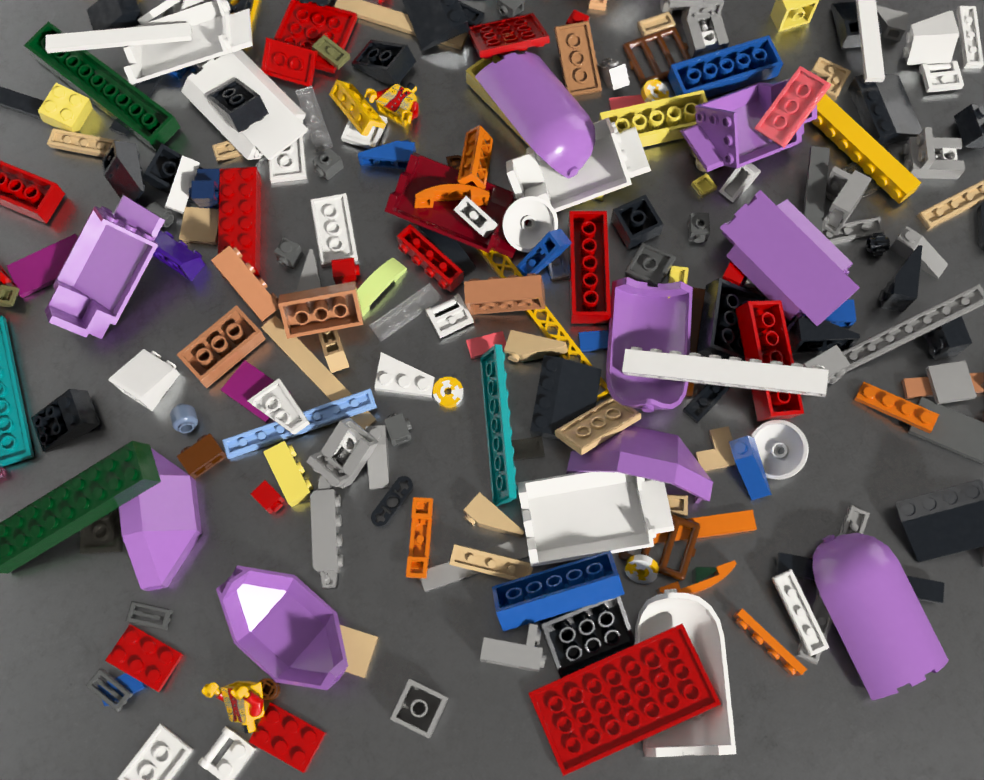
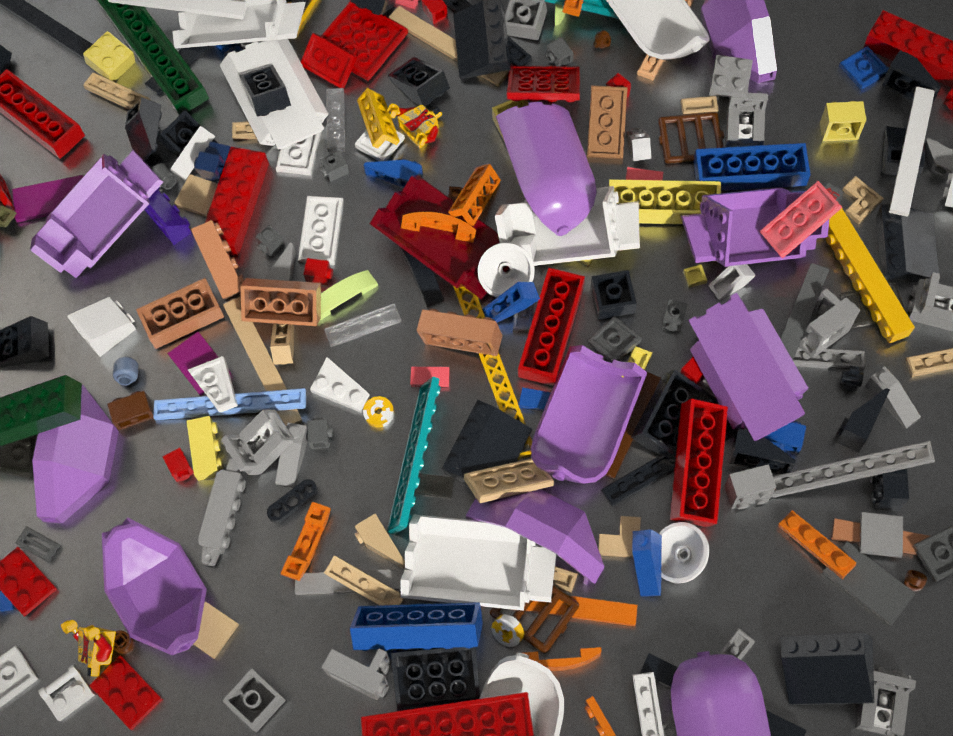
camera: 20 degrees right, 5 degrees down
olive plate [312,35,350,70] -> none
red brick [397,224,464,293] -> none
white plate [425,293,474,338] -> none
white brick [454,196,498,238] -> none
tan slope [504,330,568,362] -> none
white brick [622,347,829,397] -> none
yellow piece [641,79,669,103] -> none
clear green slope [692,567,716,584] -> none

